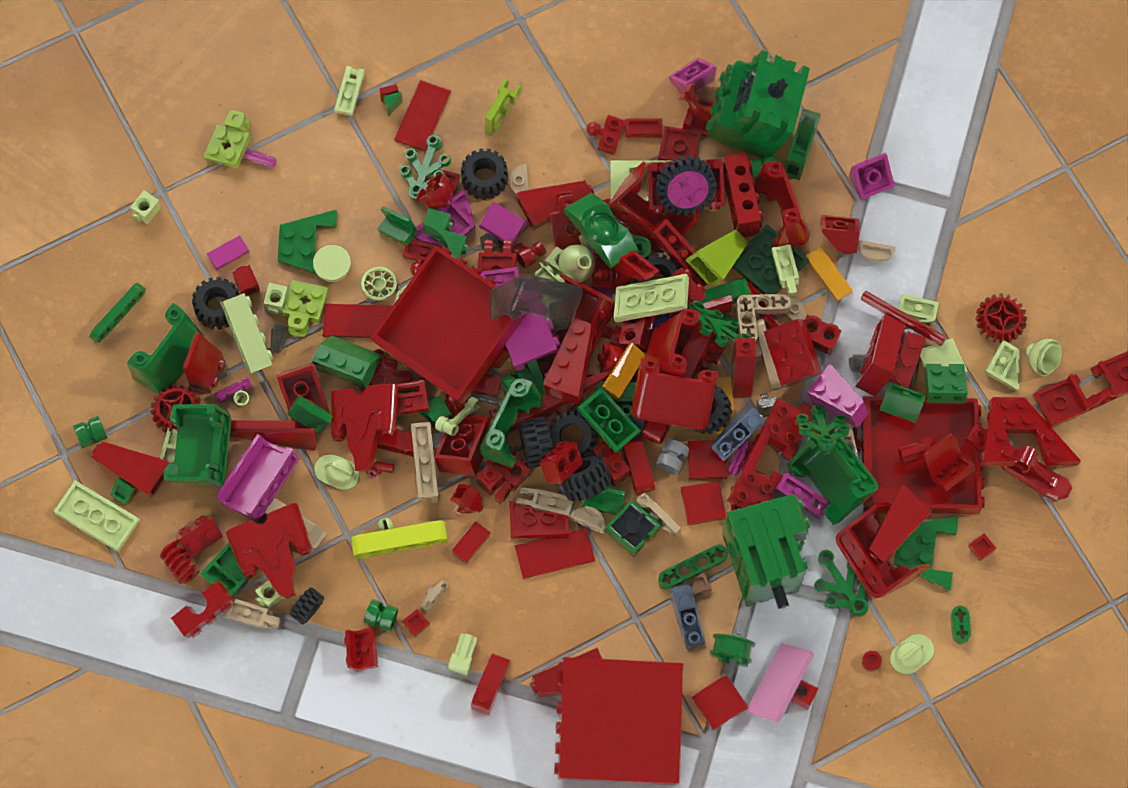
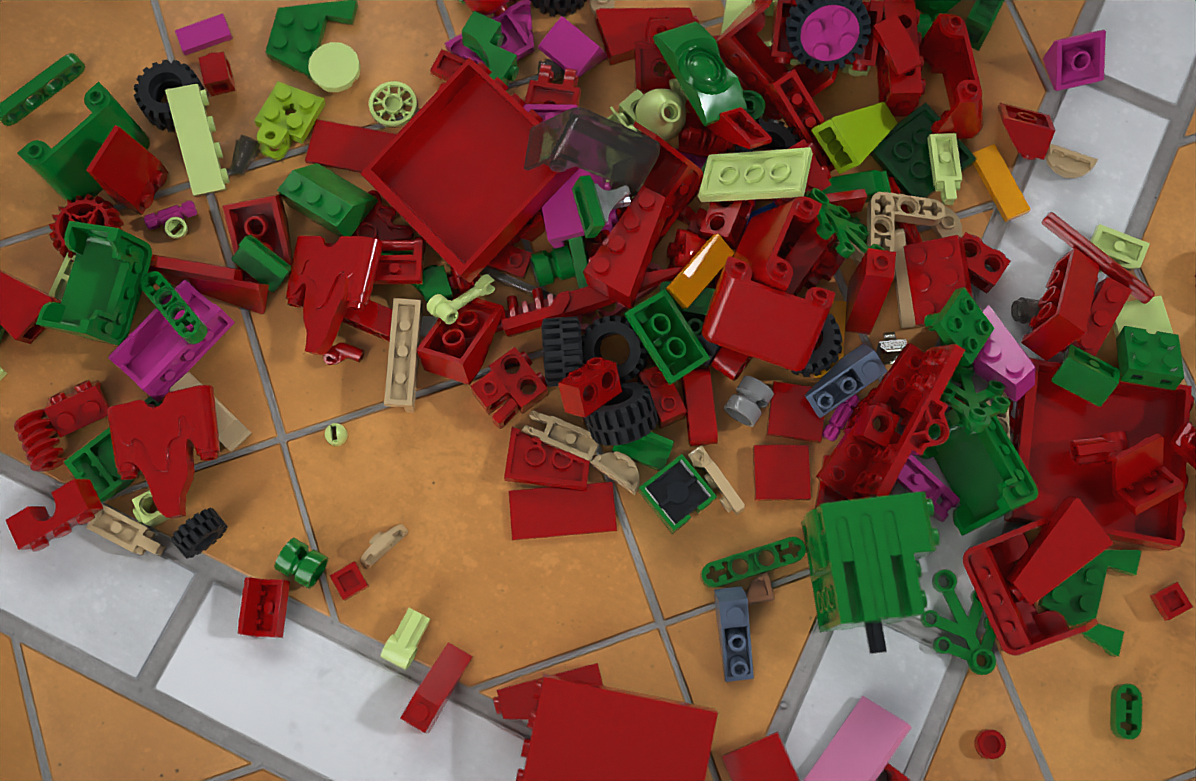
camera: 10 degrees right, 5 degrees up
yellowish green brick [263,283,288,315] -> none
yellowish green piece [314,454,359,490] -> none
neon yellow beam [351,520,448,559] -> none
green panel [377,206,418,245] -> none
red piece [450,484,483,515] -> none
red tile [451,521,491,564] -> none
green windscreen [480,379,545,468] -> none
red piece [512,241,546,268] -> none
green wheel [709,633,756,667] -> none
yellowish green piece [890,634,934,674] -> none
none -> green beam [140,271,207,344]
none -> green piece [572,175,631,238]
none -> red brick [852,402,900,447]
none -> red plate [854,344,965,498]
none -> red slope [872,14,921,77]
none -> green plate [924,287,995,367]

